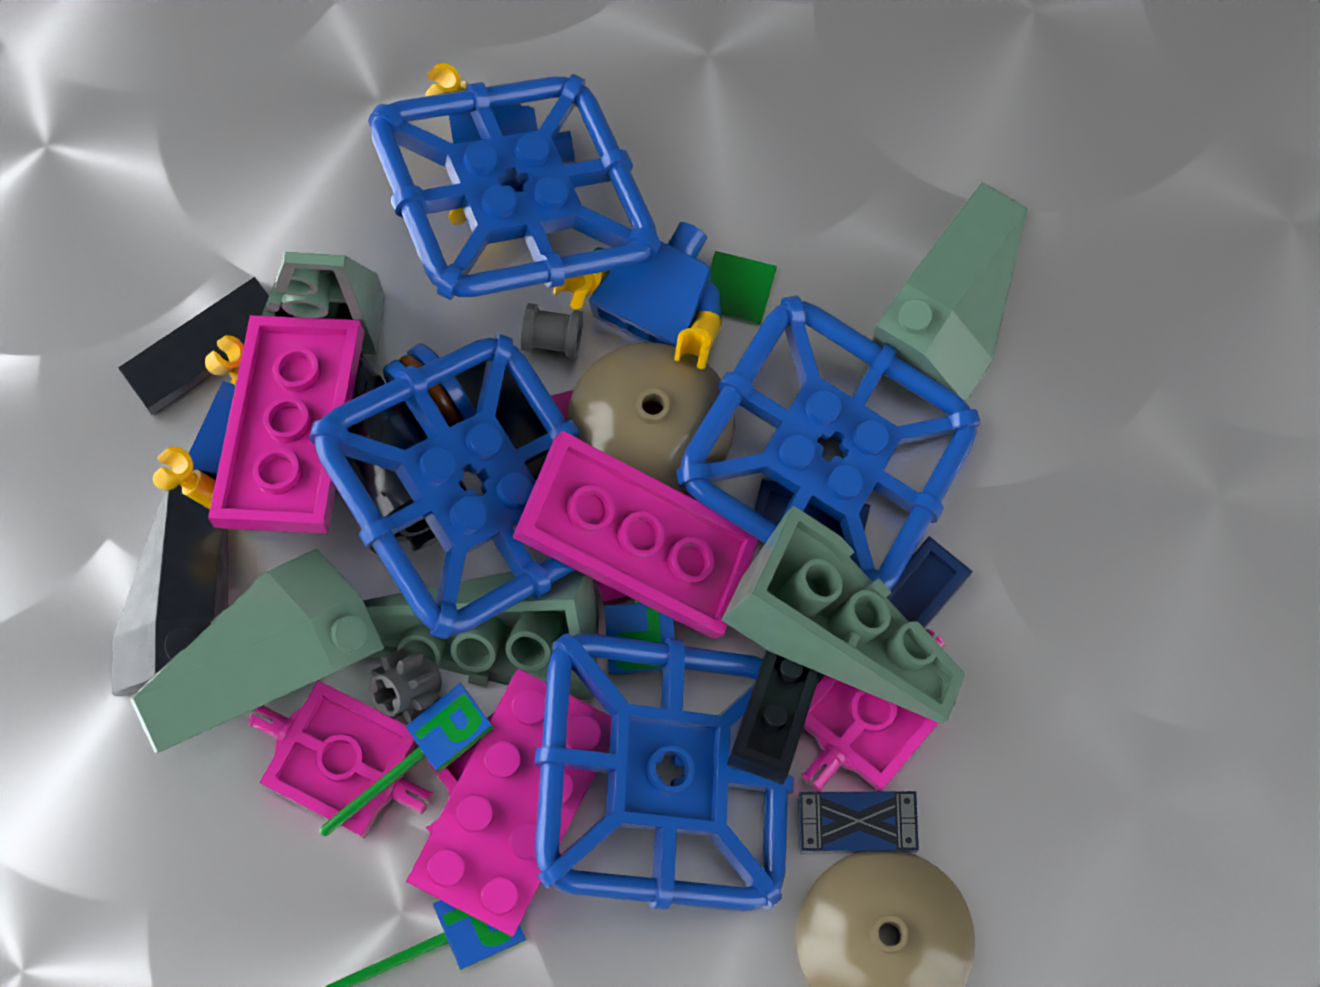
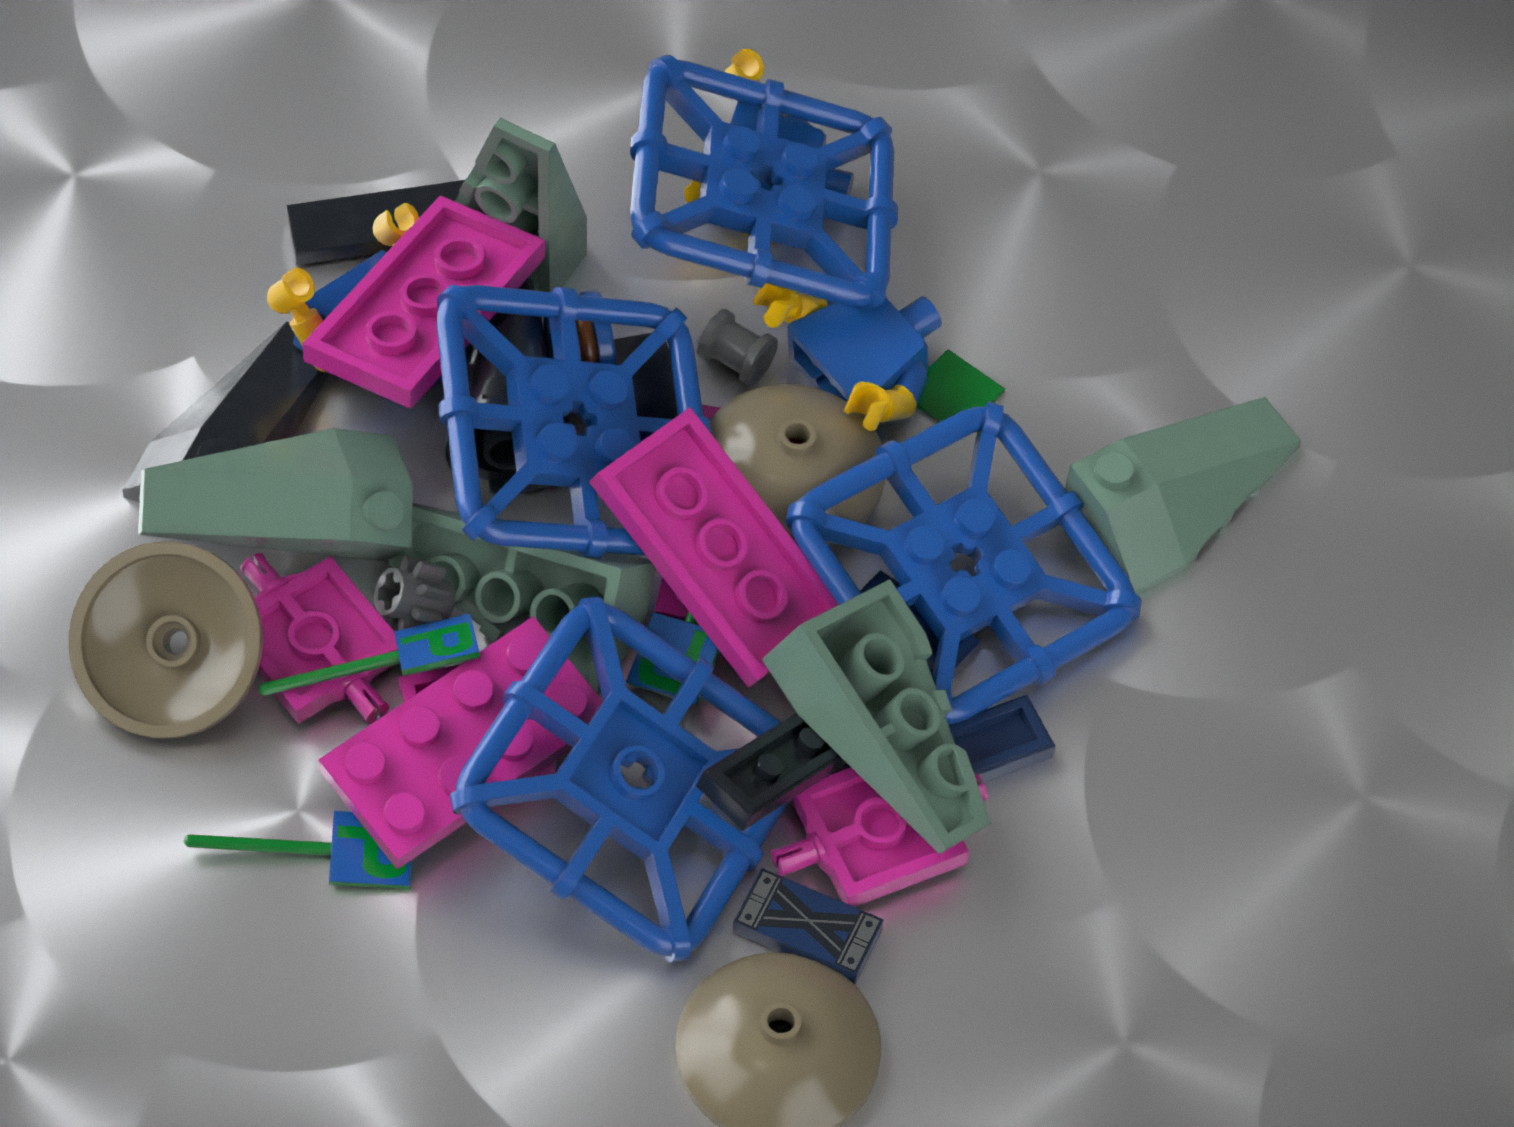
camera: 20 degrees right, 15 degrees down
none -> dark tan dish [69,541,263,739]

